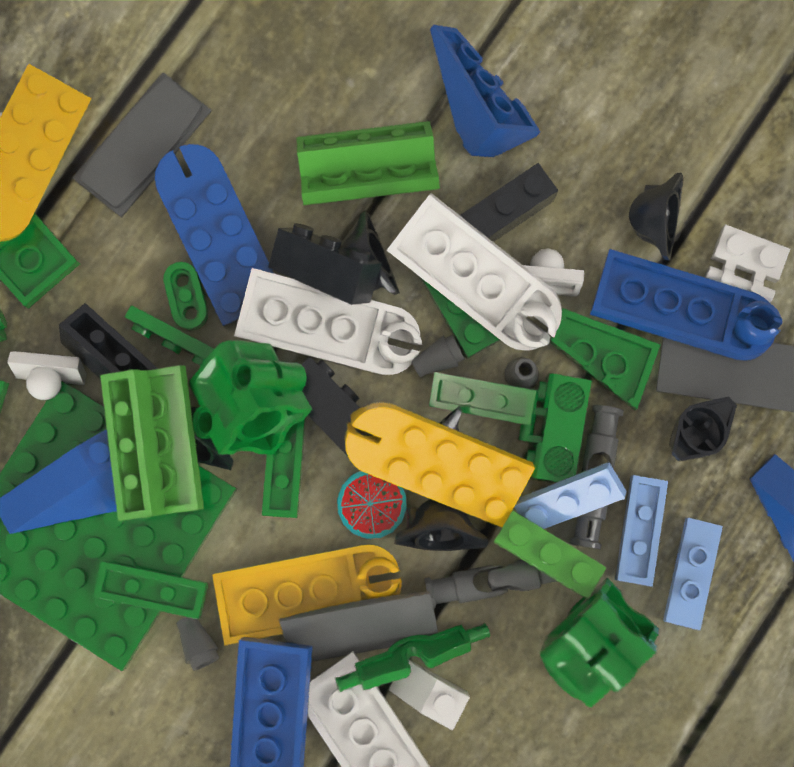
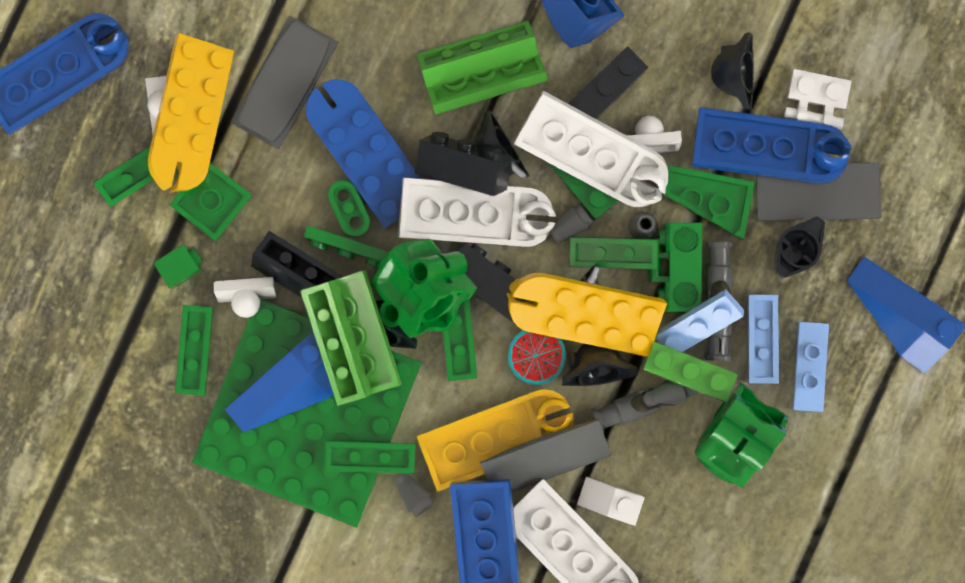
camera: 15 degrees left, 5 degrees up
green piece [335,623,490,693] -> none

